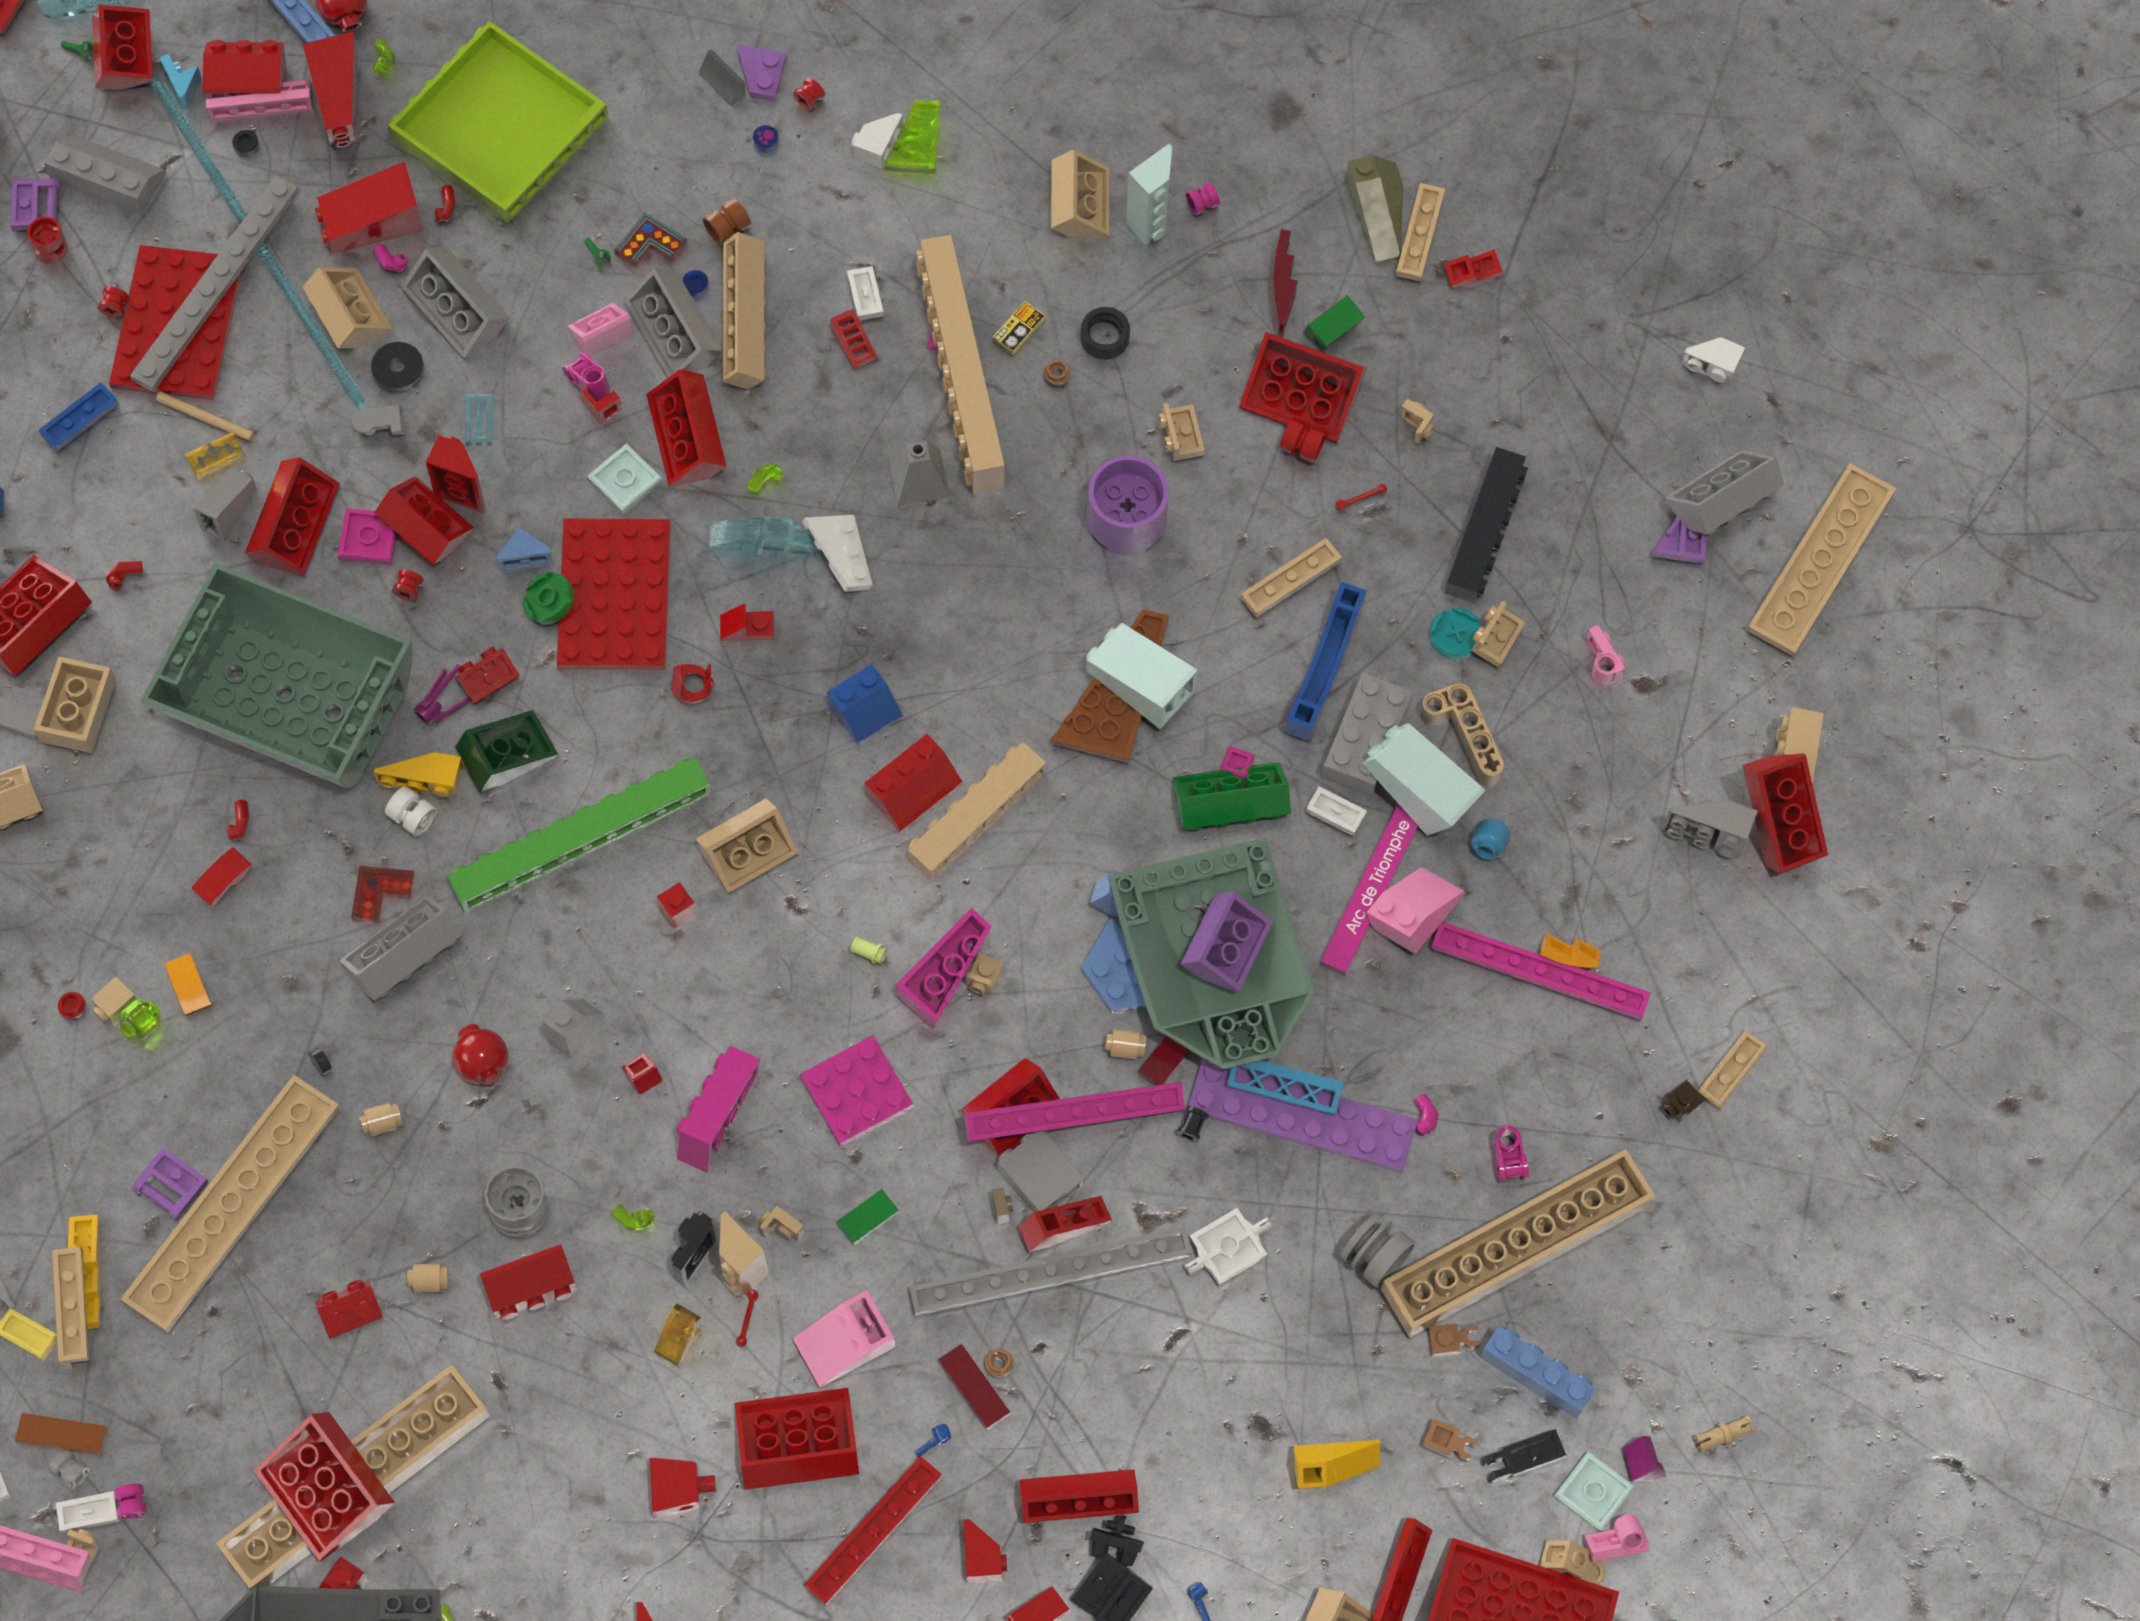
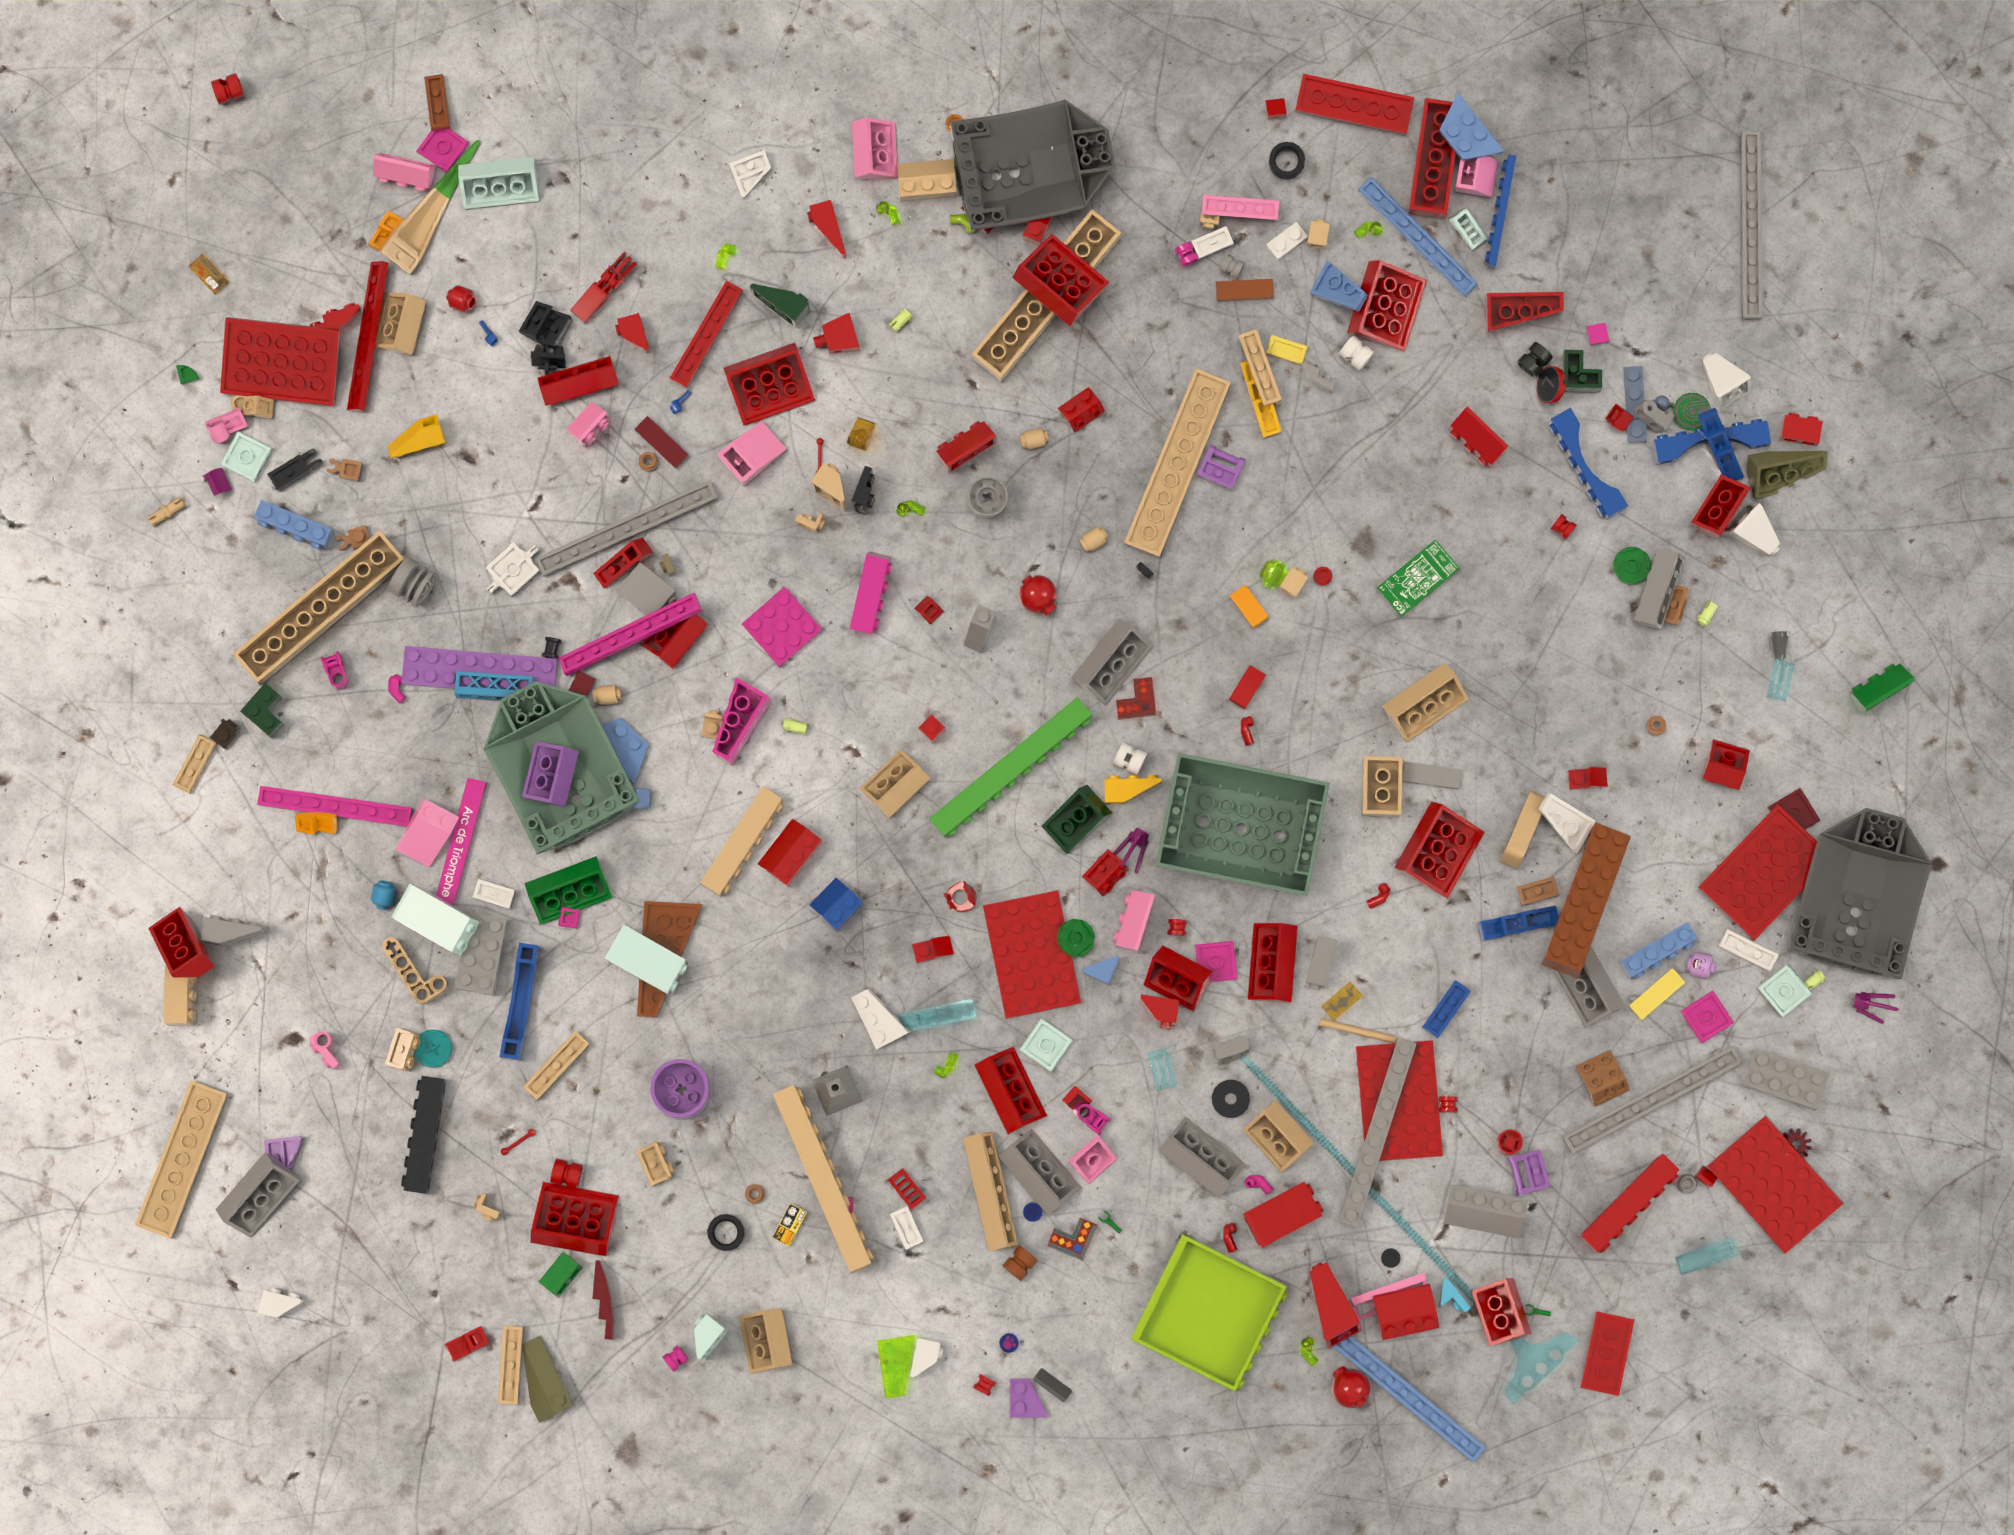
camera: 175 degrees right, 15 degrees up
green tile [837,1189,899,1246] -> none
none -> dark green brick [240,683,284,739]
none -> bright pink slope [566,402,610,448]
none -> dark green slope [750,284,810,328]
none -> yellowish green pin [889,308,912,332]
none -> bright pink slope [1113,890,1155,953]

